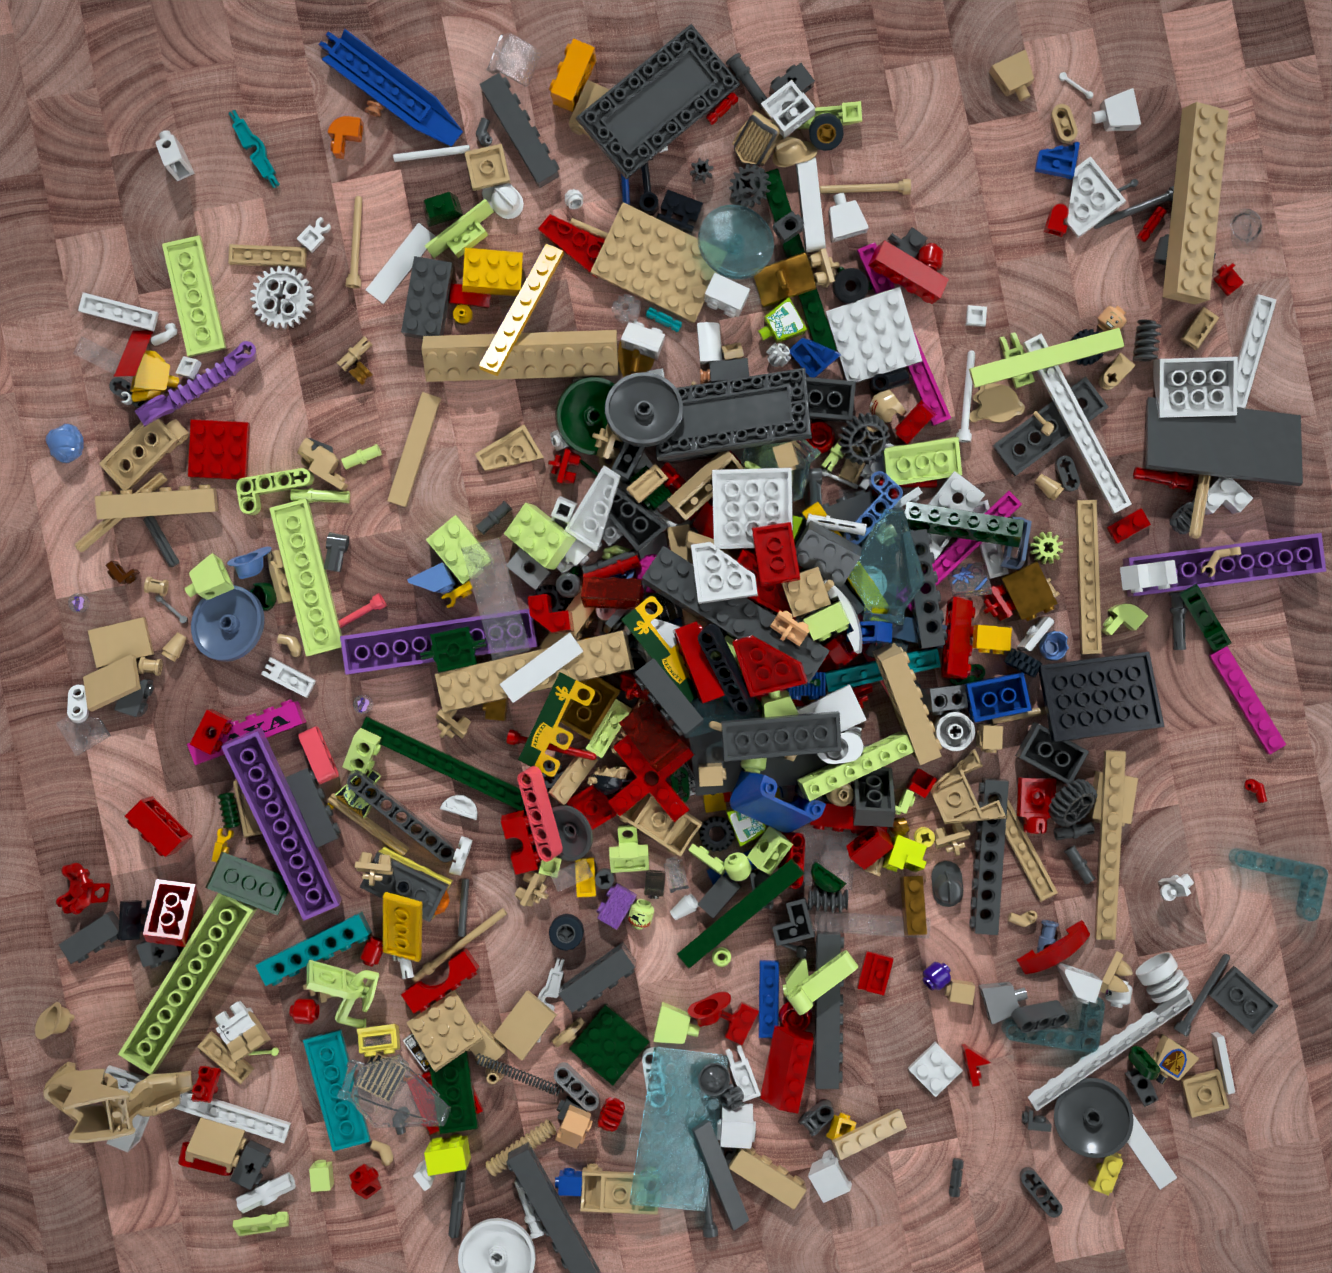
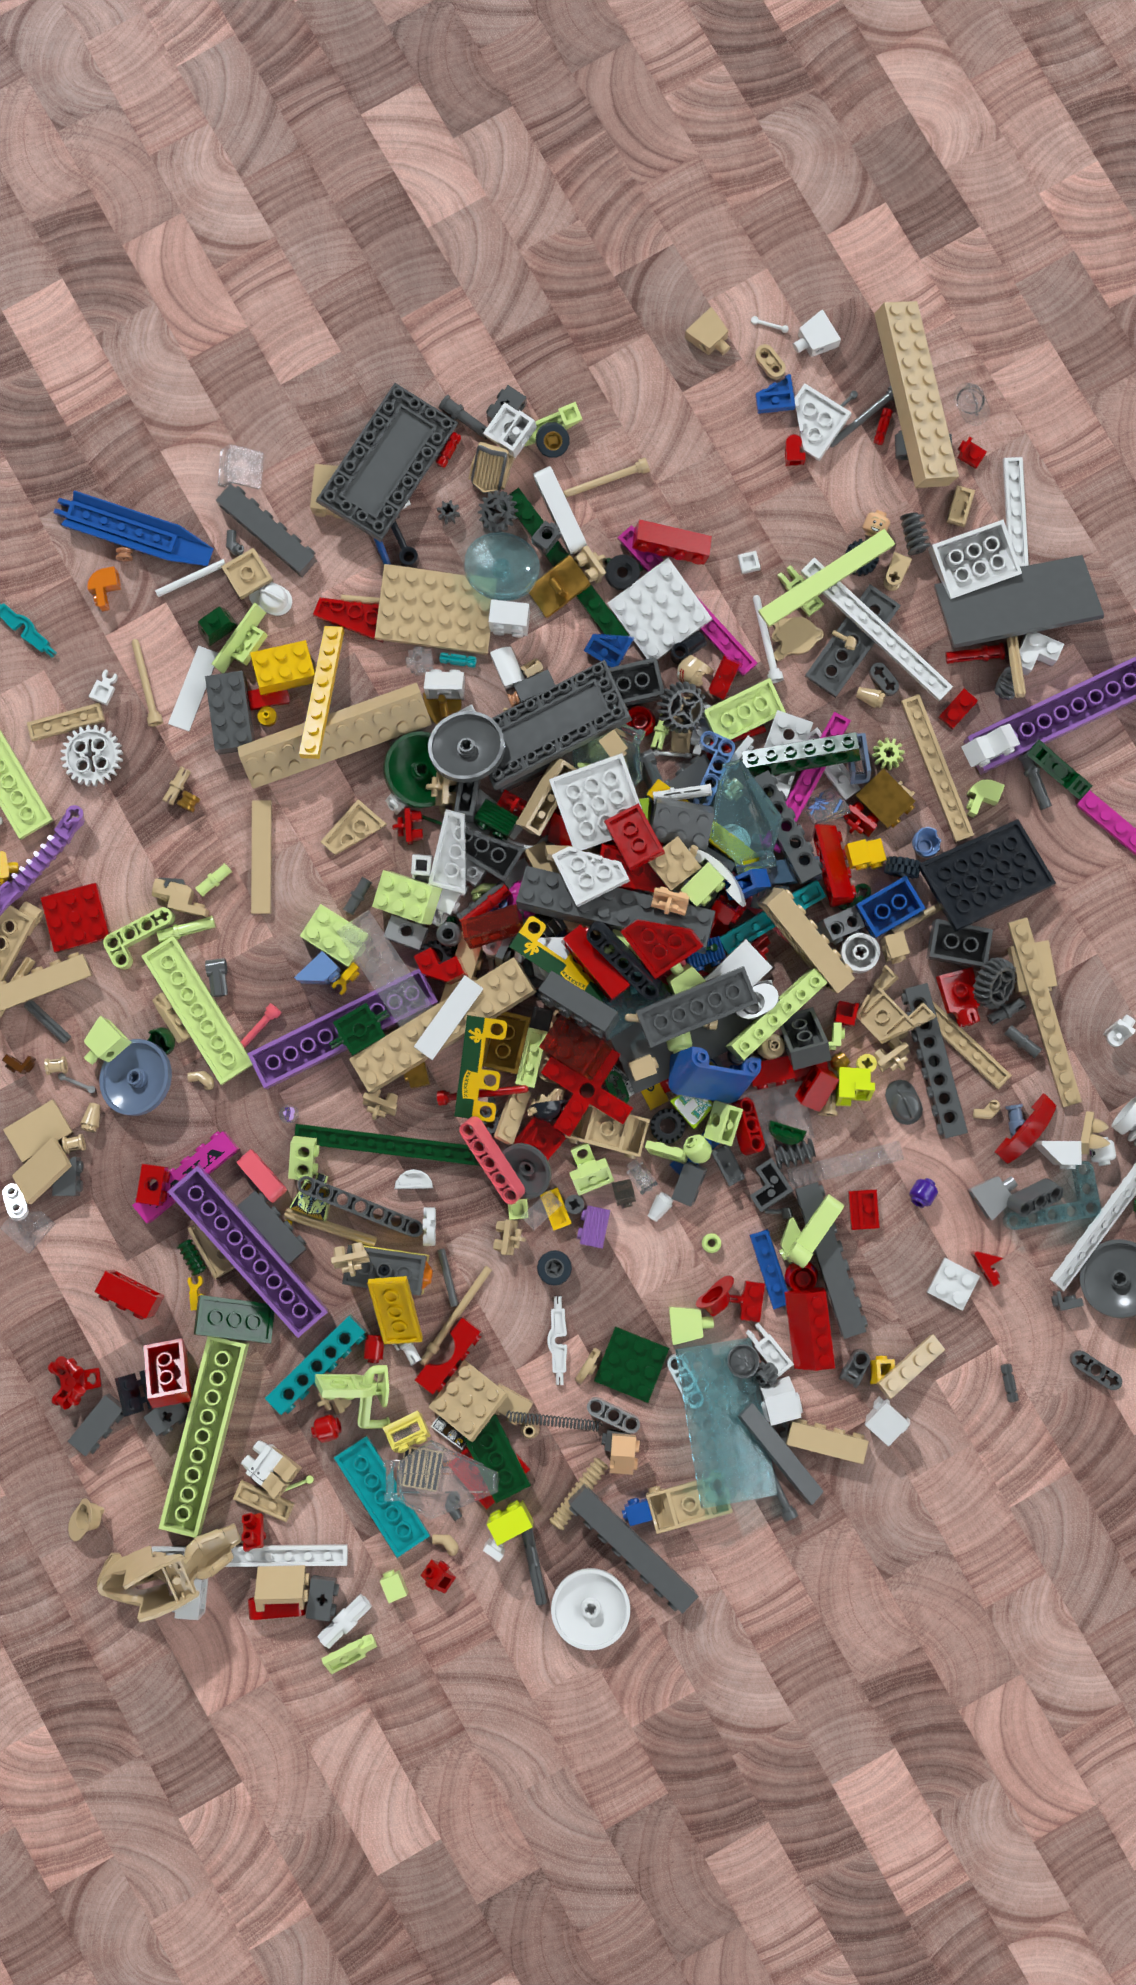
camera: 15 degrees left, 5 degrees down
white plate [176,356,202,380] -> none
medium blue piece [227,546,272,579] -> none
white hinge [261,657,317,698] -> none
tan tile [493,990,557,1060] -> none
red arch [501,810,541,875] -> none
white pin [514,1180,545,1239] -> none
light orange brick [549,38,597,112] -> none
dark grey brick [558,942,636,1013] -> none
white plate [564,189,583,209] -> none
red gear [598,1097,625,1132] -> none
red hips [620,671,650,703] -> none
tan tile [626,464,668,504] -> none
yellowish green head [627,899,654,929] -> none
black plate [656,189,703,234] -> none
dark green tile [677,858,804,969] -> none
torso [758,298,807,343] -> none
white gear [766,343,791,367] -> none
tan piece [772,136,818,167] -> none
white torso [828,193,869,243] -> none
dark grey plate [887,227,928,258] -> none
pearl gold brick [900,876,927,936] -> none
red head [918,243,944,271] -> none
tan brick [945,979,975,1005] -> none
white plate [1017,617,1054,651] -> none
tan arm [1201,547,1241,577] -> none

